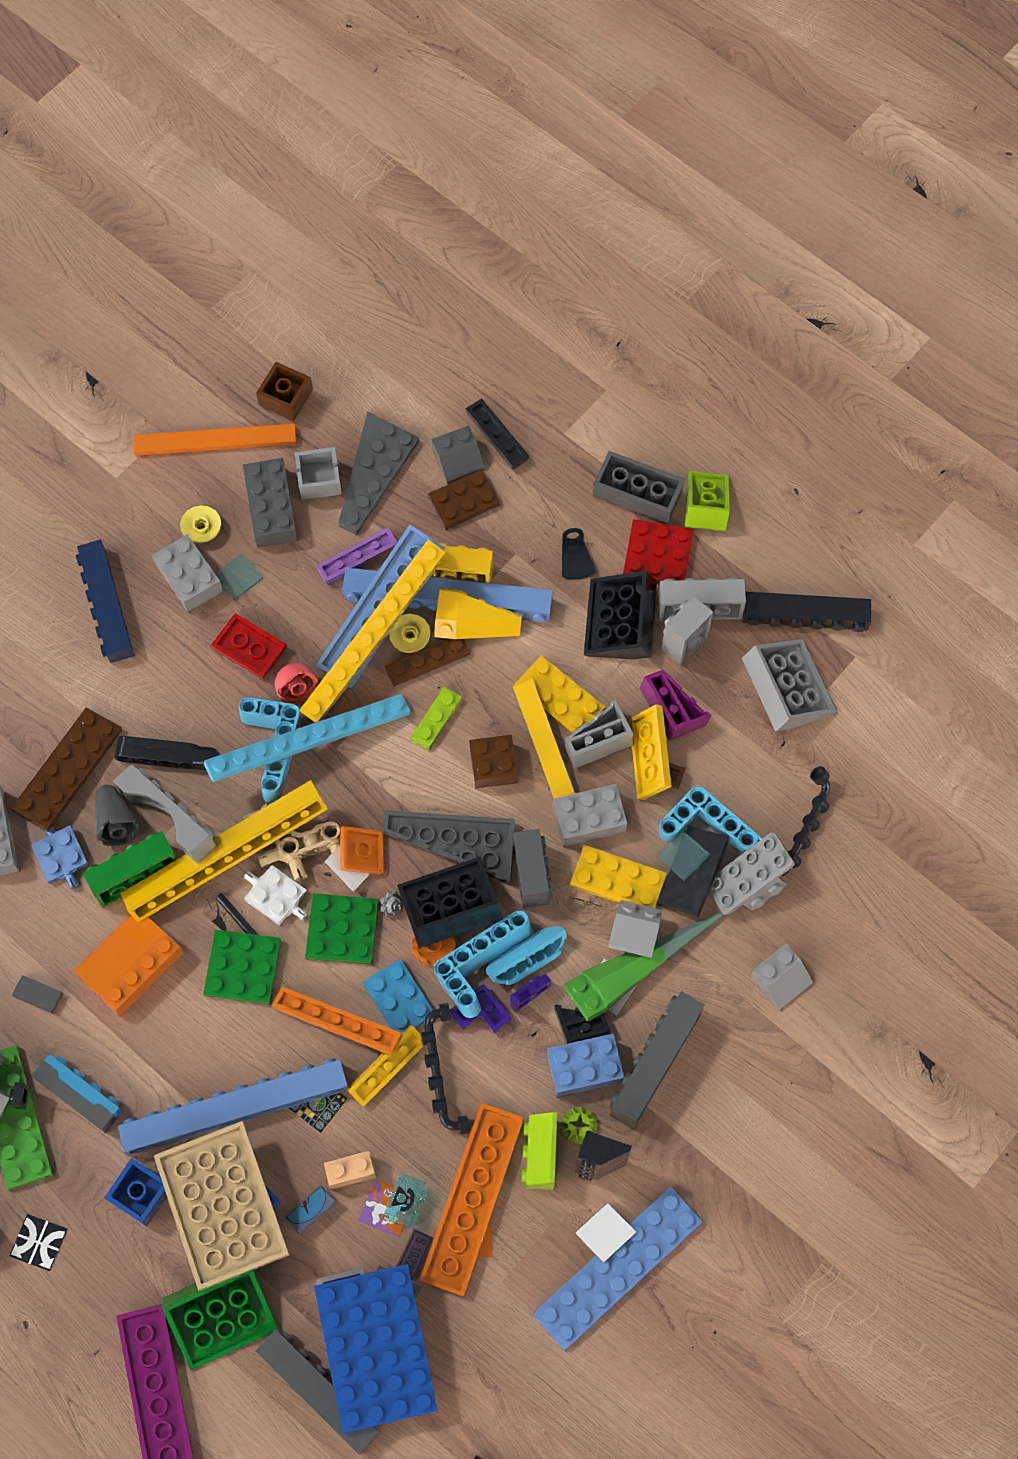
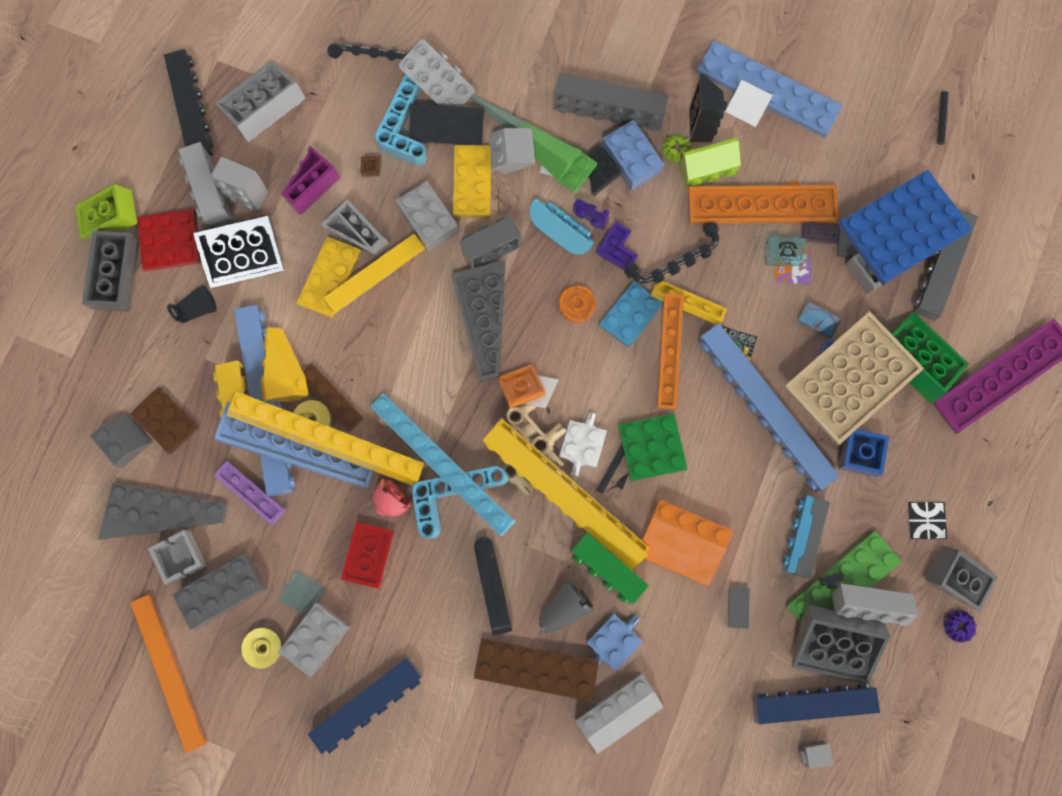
camera: 110 degrees left, 10 degrees up
light grey arch [112,764,216,864] -> none
reddish brown brick [256,362,313,421] -> none
green plate [305,893,379,965] -> none
light nougat brick [324,1151,376,1190] -> none
light grey plant [381,891,403,917] -> none
black slope [397,857,503,949] -> none
lime plate [411,687,462,751] -> none
medium azure beam [434,911,532,1018] -> none
black plate [466,398,529,470] -> none
reddish brown brick [469,734,518,789] -> none
yellow plate [629,705,671,800] -> none
clear light blue piece [658,831,710,880] -> none
light grey slope [750,943,813,1011] -> none

